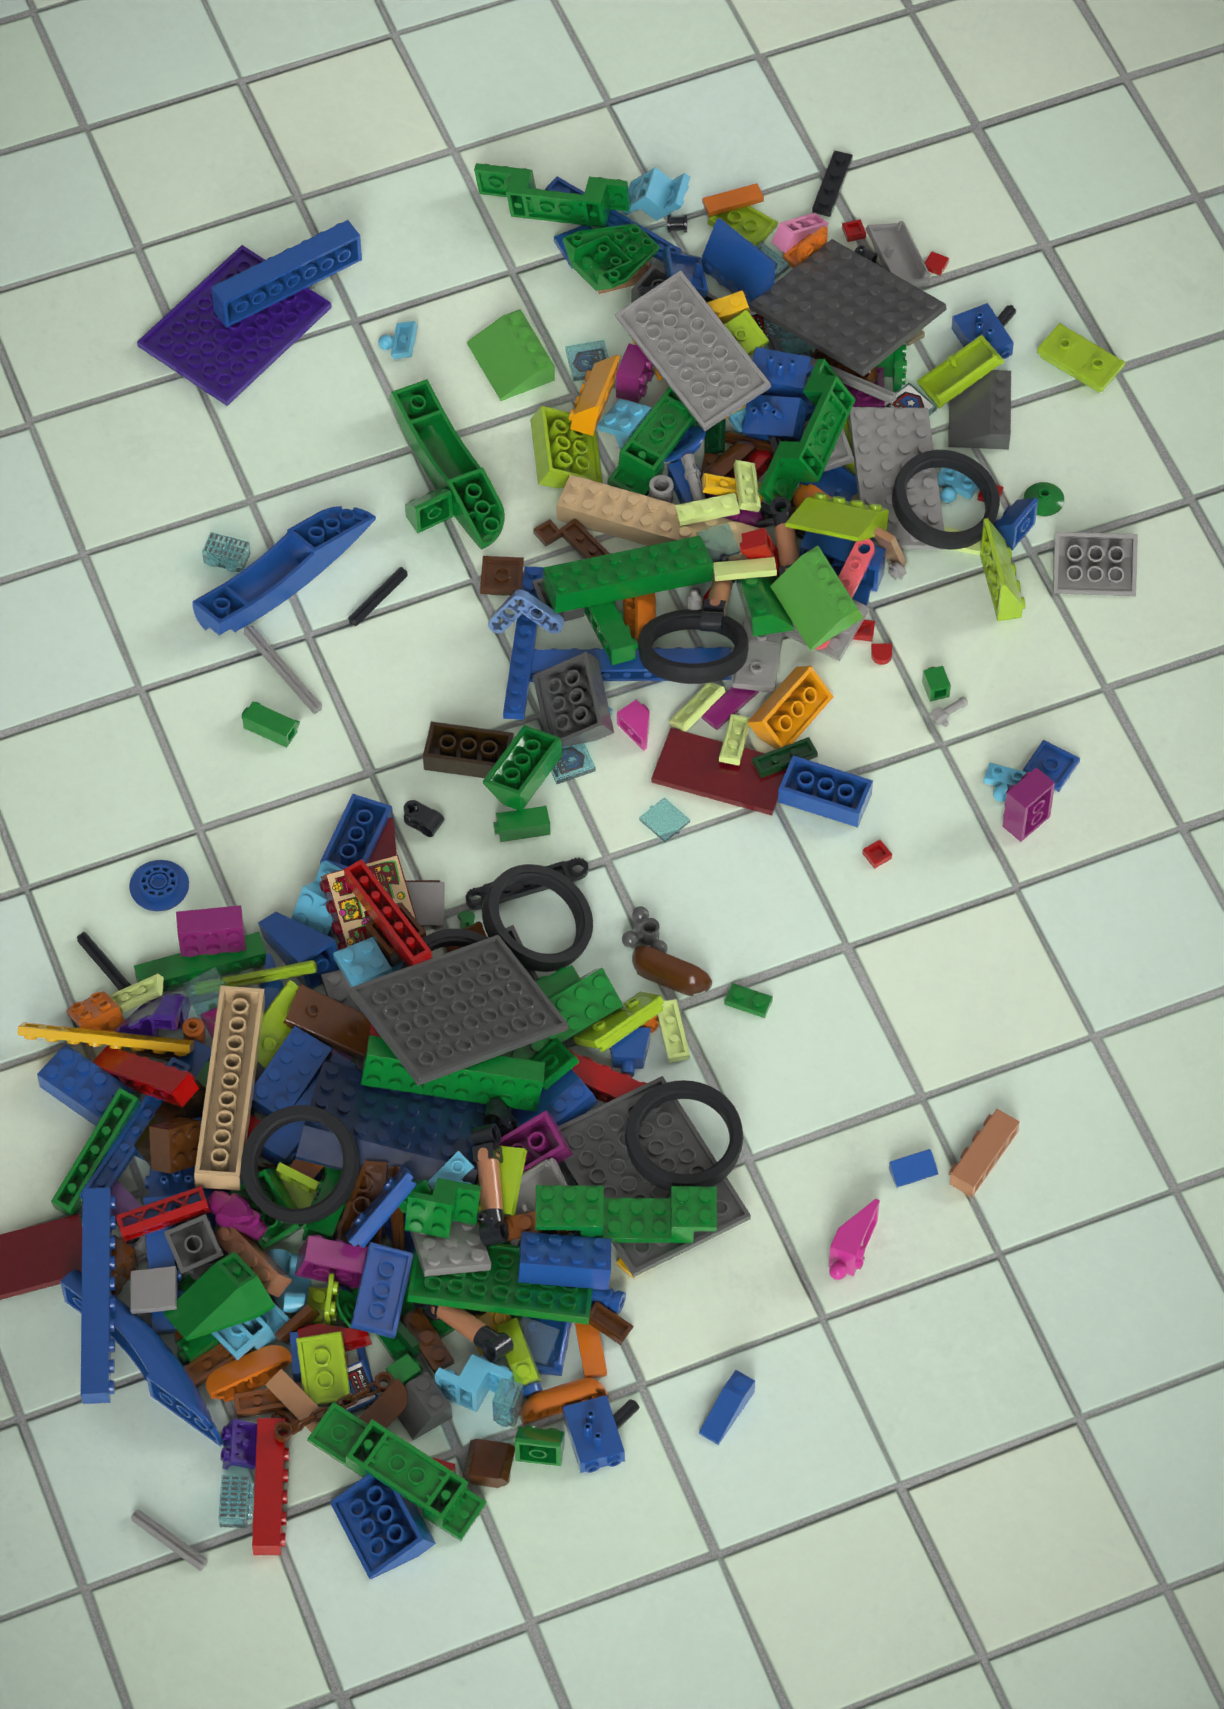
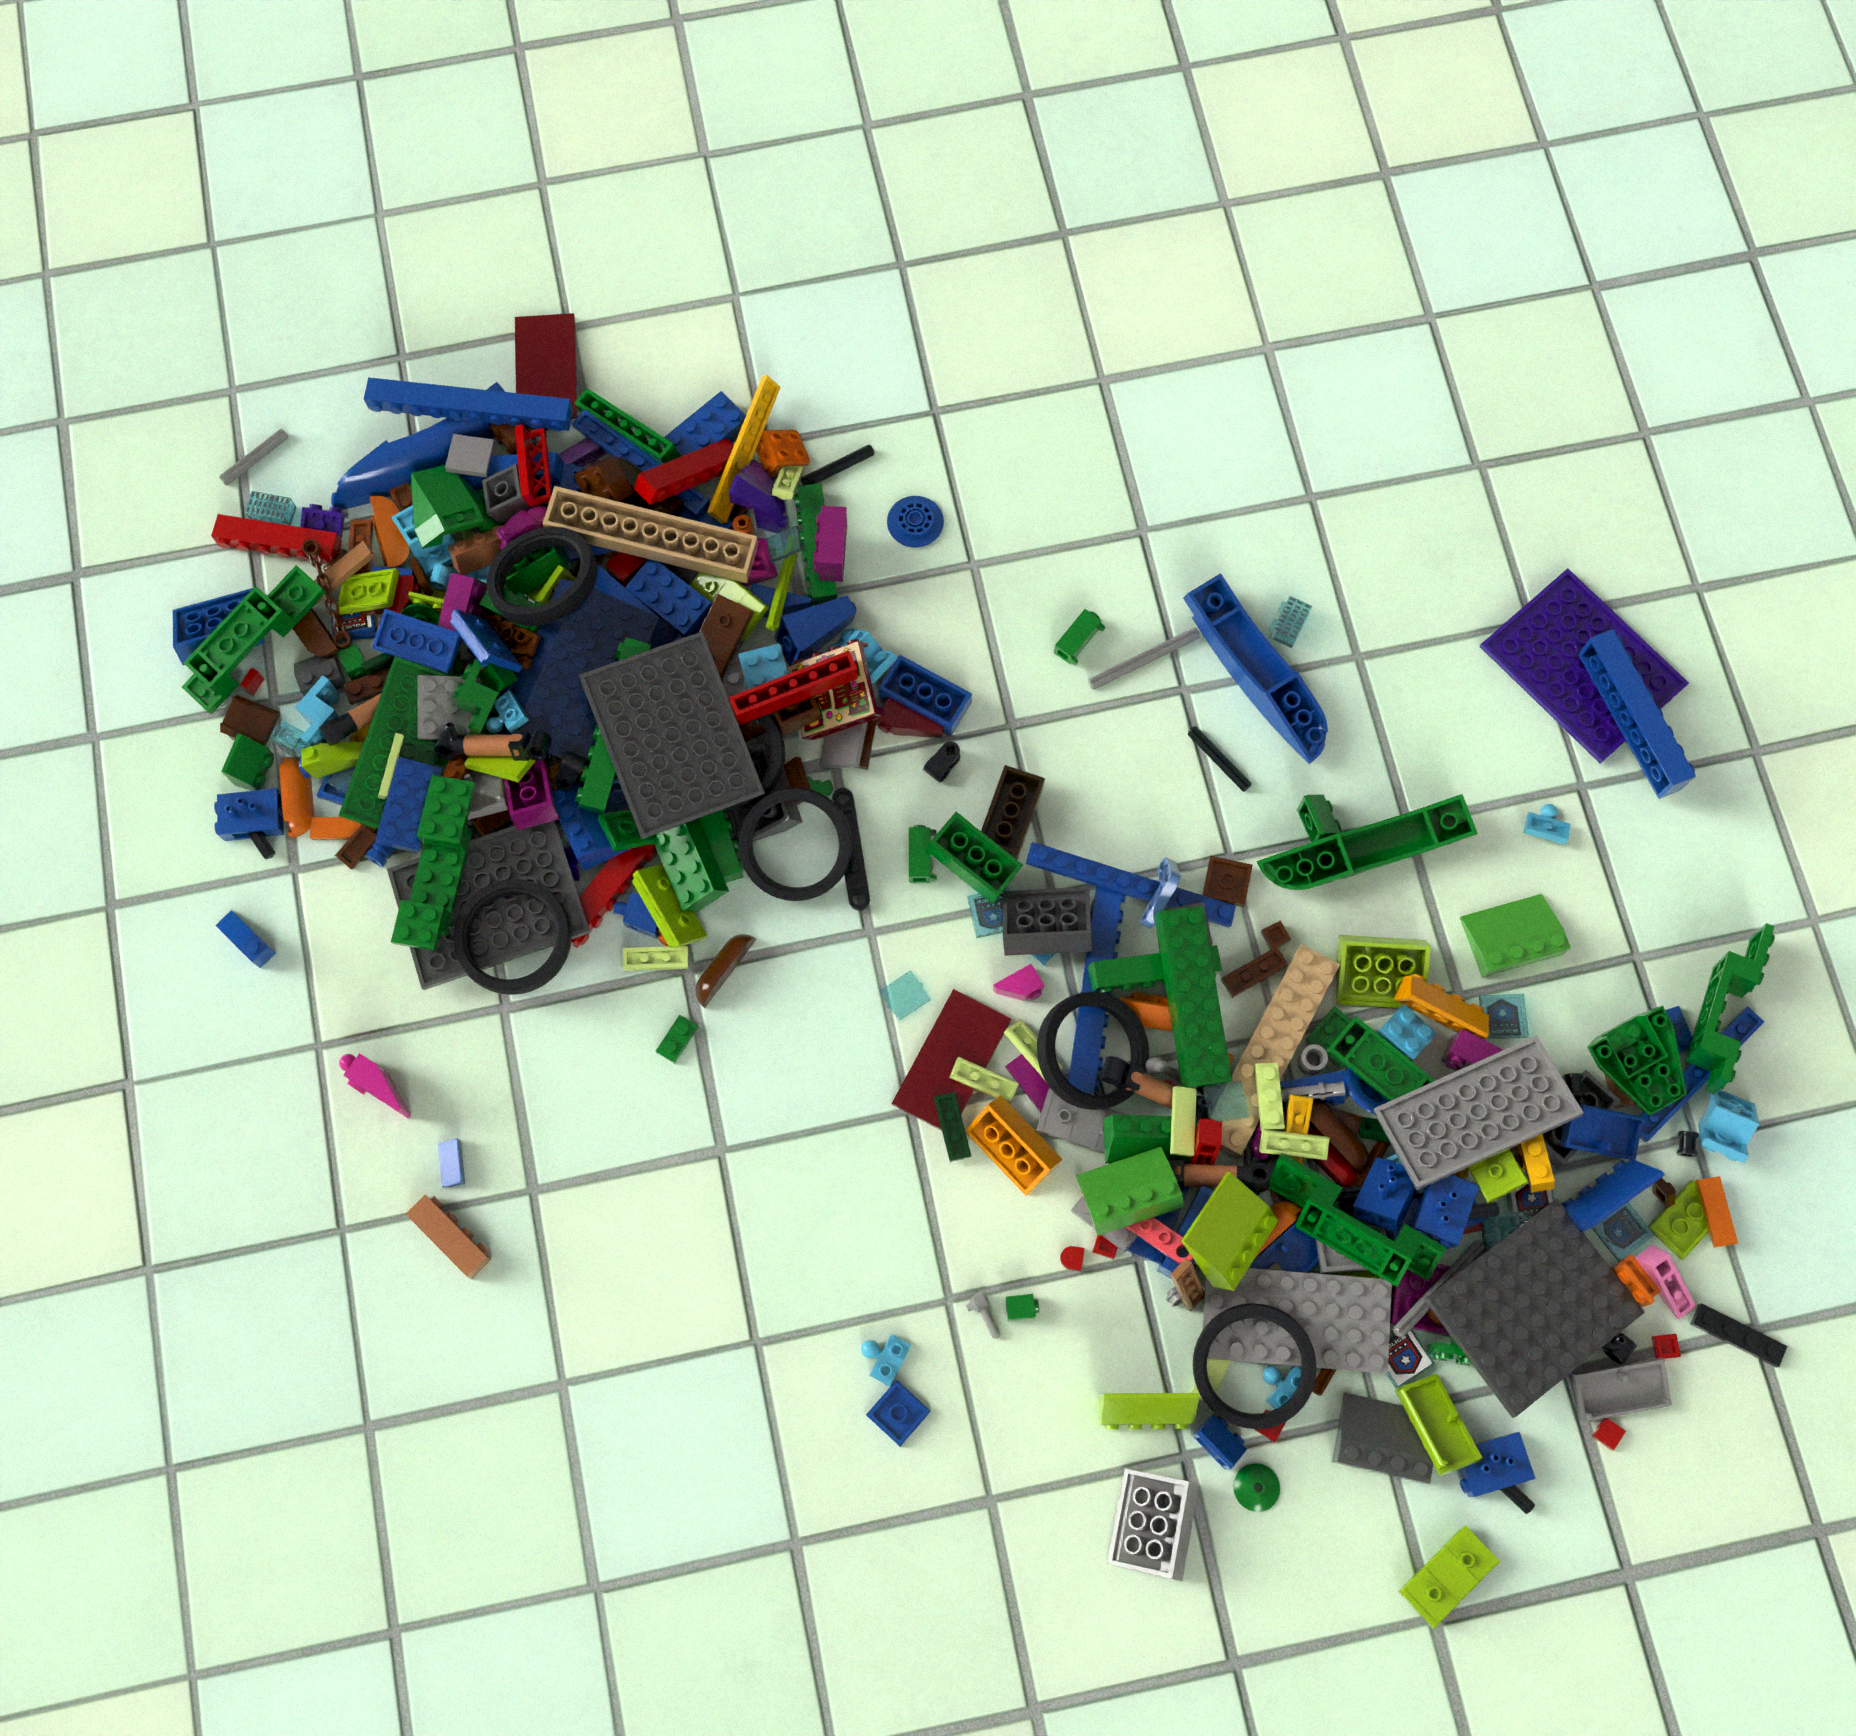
camera: 100 degrees right, 15 degrees up
dark grey piece [622,906,668,953] -> none
blue brick [778,755,873,828] -> none
red tile [862,840,892,869] -> none
magenta brick [1002,768,1055,842] -> none
none -> yellowish green tile [378,733,404,800]

